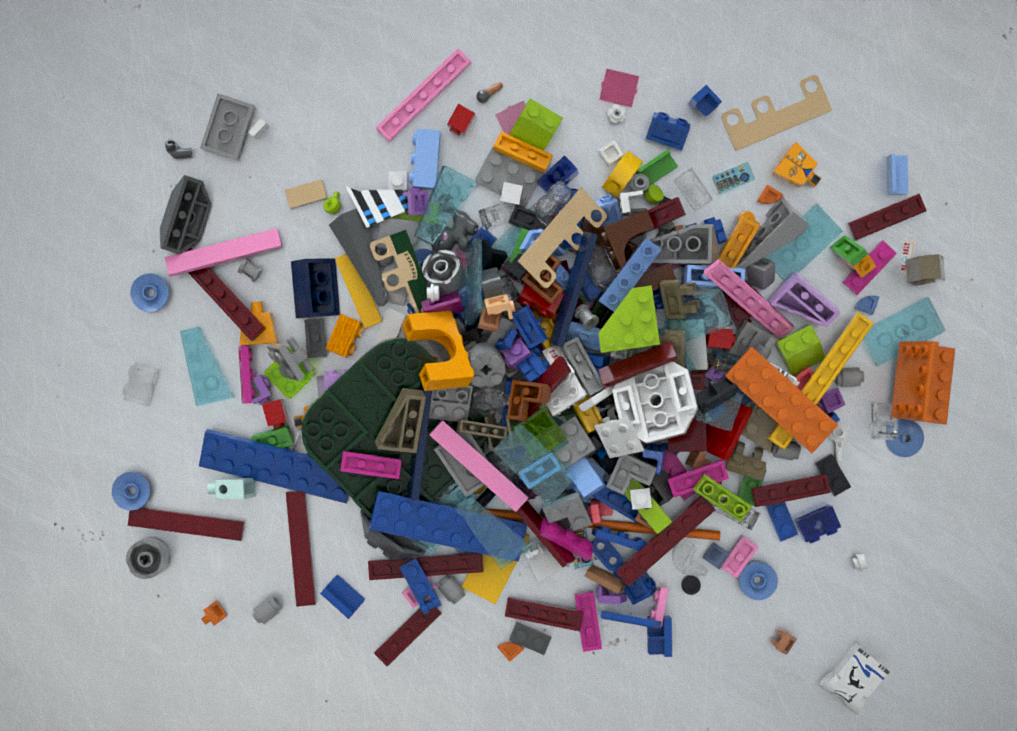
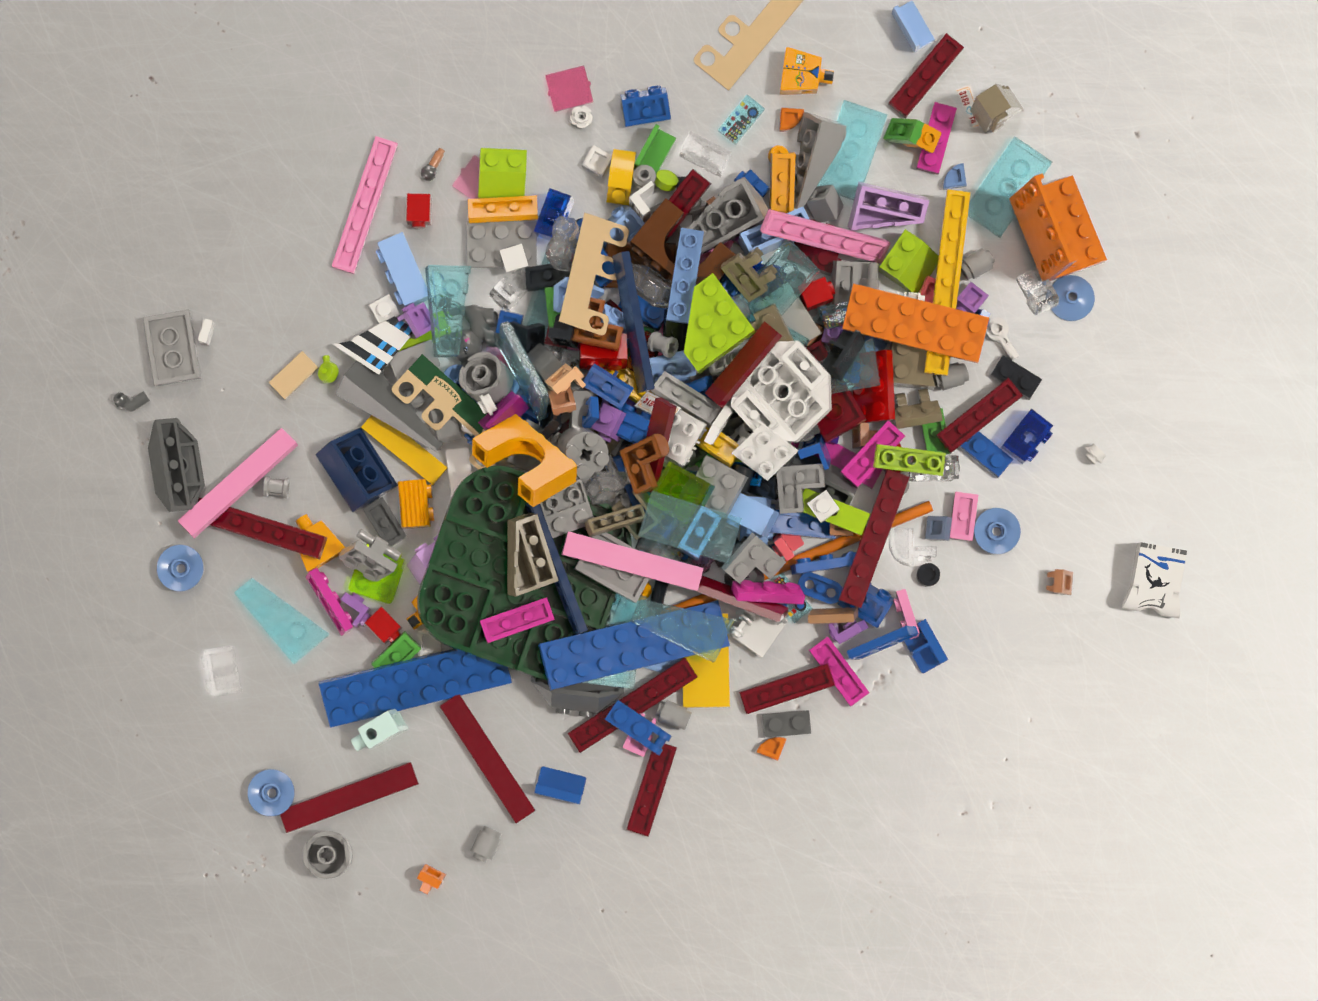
camera: 30 degrees left, 5 degrees down
blue panel [688,84,722,116] -> none

